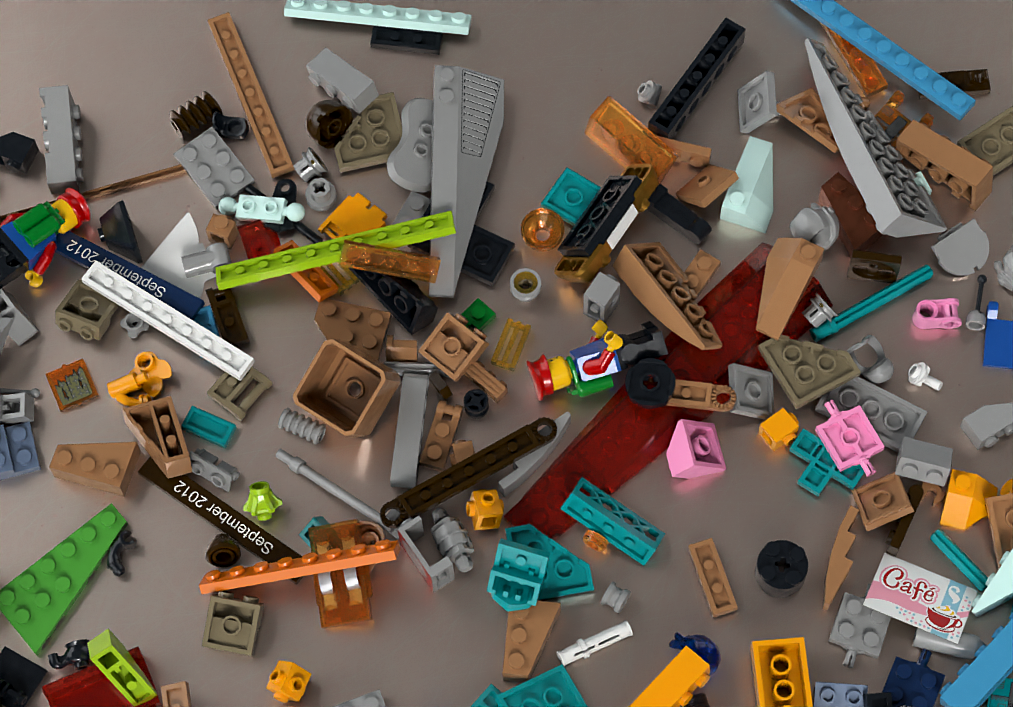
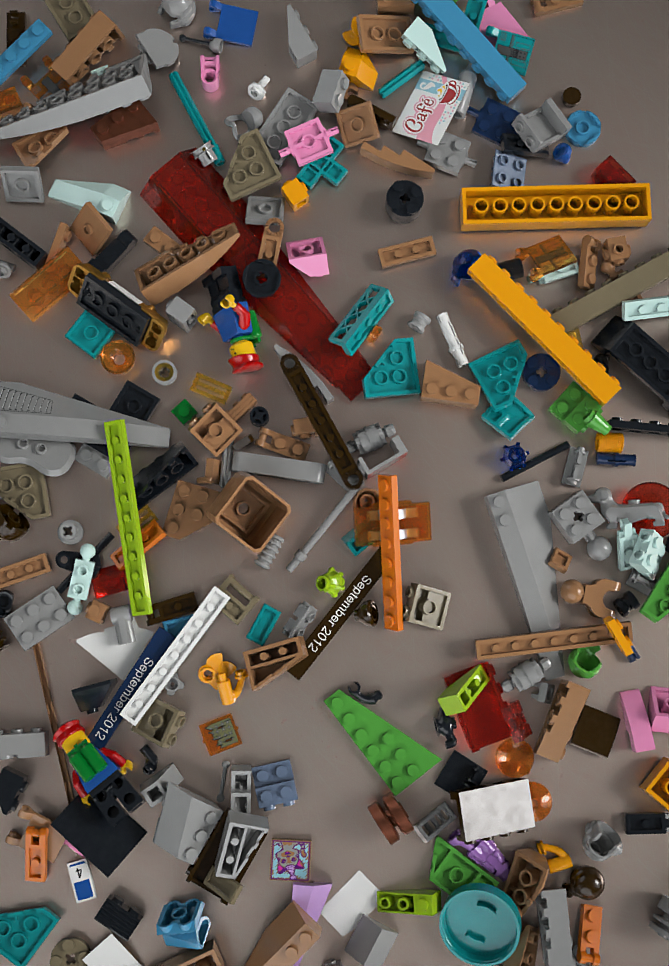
camera: 95 degrees left, 15 degrees up
medium nougat wedge [49,442,141,497] -> none
light orange brick [266,660,311,703] -> none
light grey piece [293,147,328,182] -> none
light orange plate [318,192,388,239] -> none
clear orange plate [339,240,441,283] -> none
light orange brick [466,489,504,530] -> none
teal piece [487,538,550,612] -> none
medium nougat wedge [756,238,824,341] -> none
light grey helmet [790,203,840,251] -> none
dark brown piece [847,250,902,284] -> none
none -> black arm [139,744,158,775]

